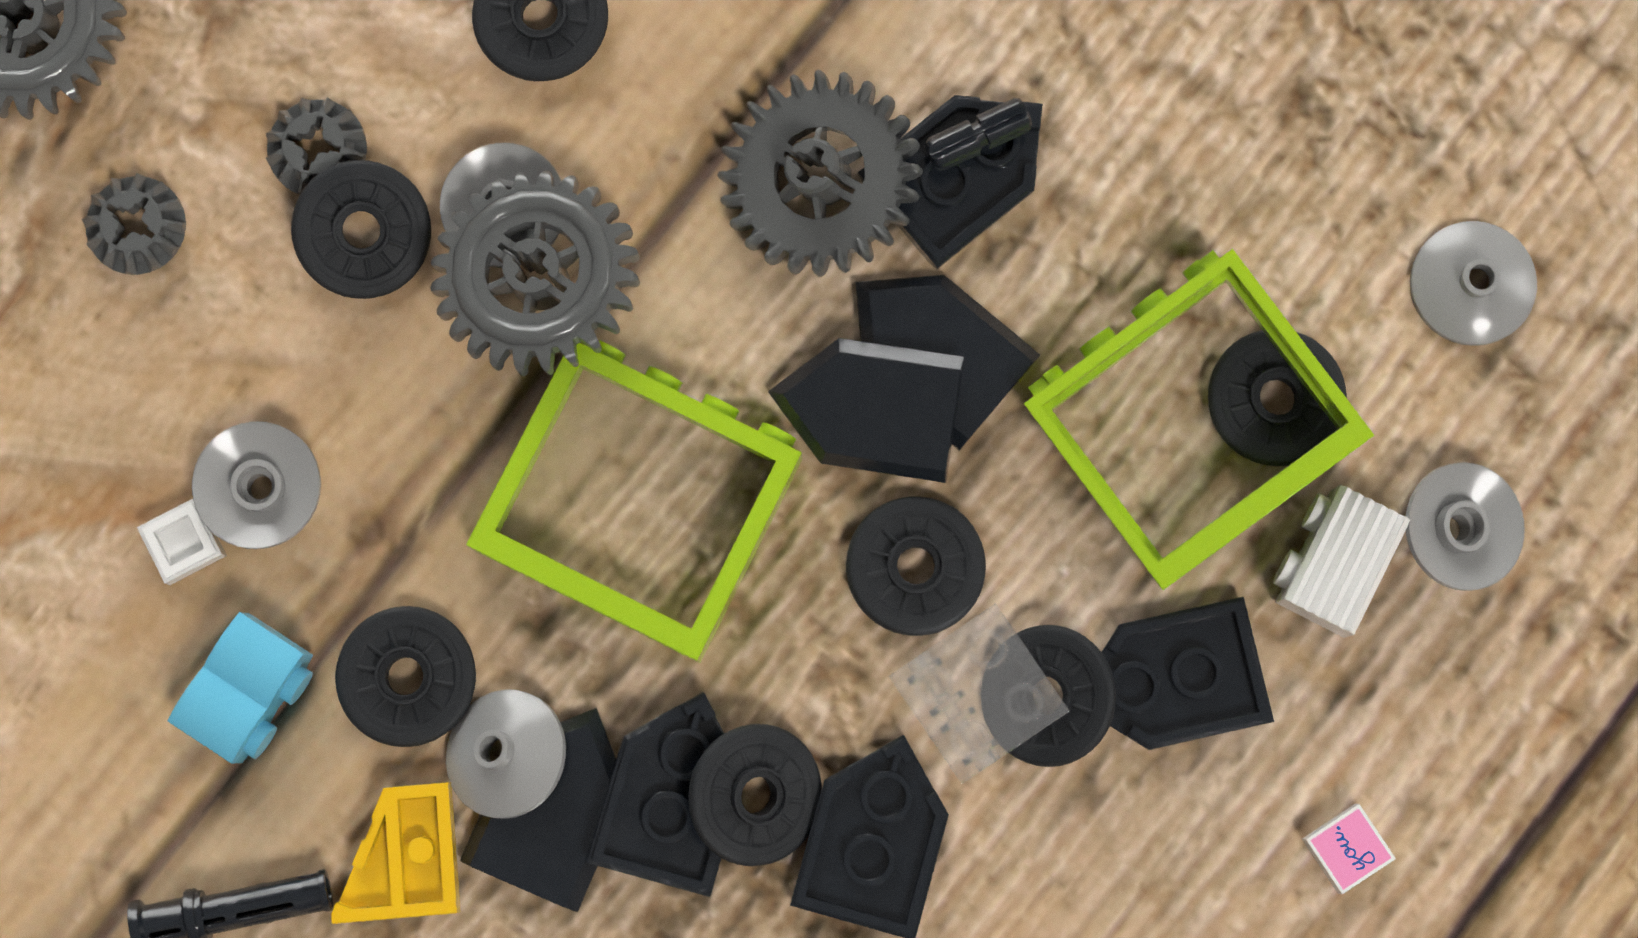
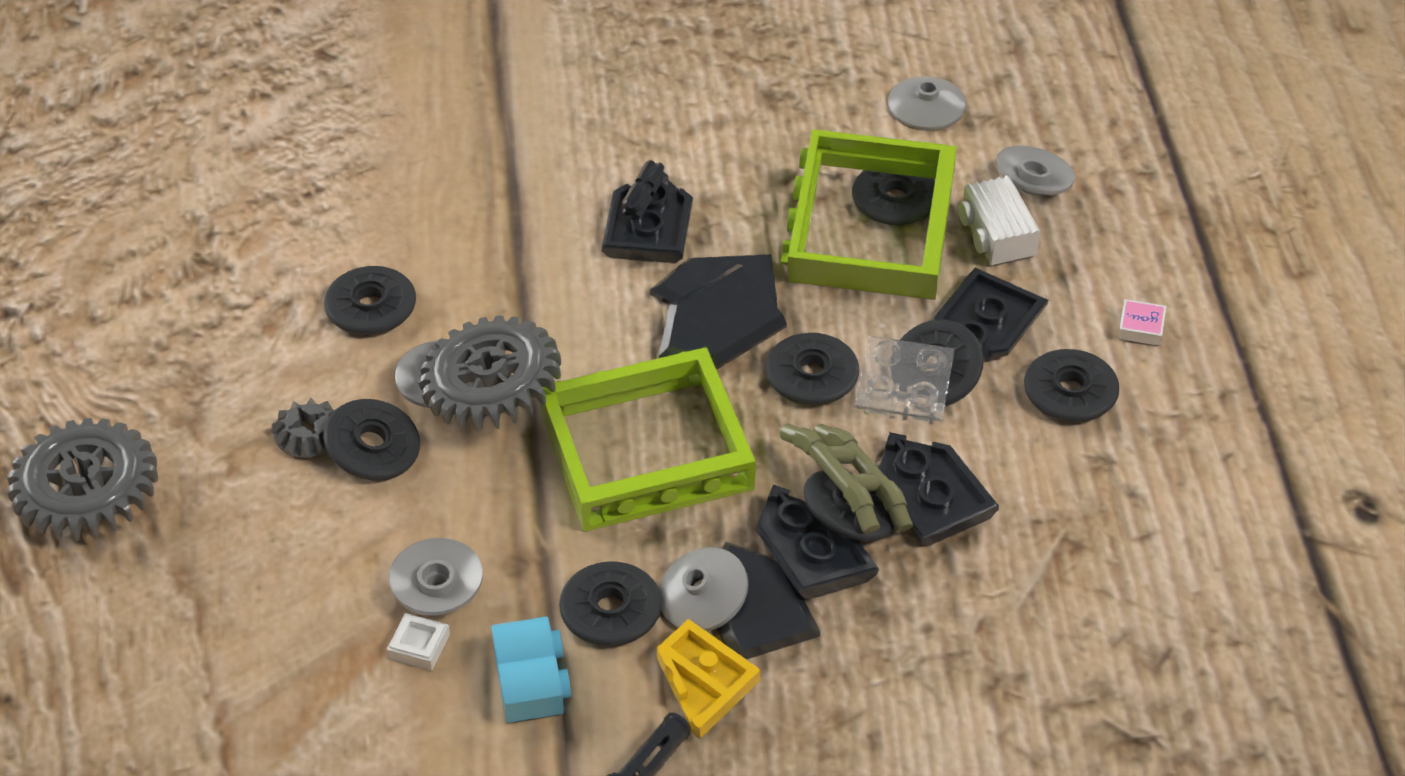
camera: 45 degrees left, 35 degrees down
dark grey gear [82,173,186,275] -> none
dark grey gear [717,70,923,277] -> none
none -> olive piece [780,424,913,534]
none -> black wheel [1024,349,1119,422]

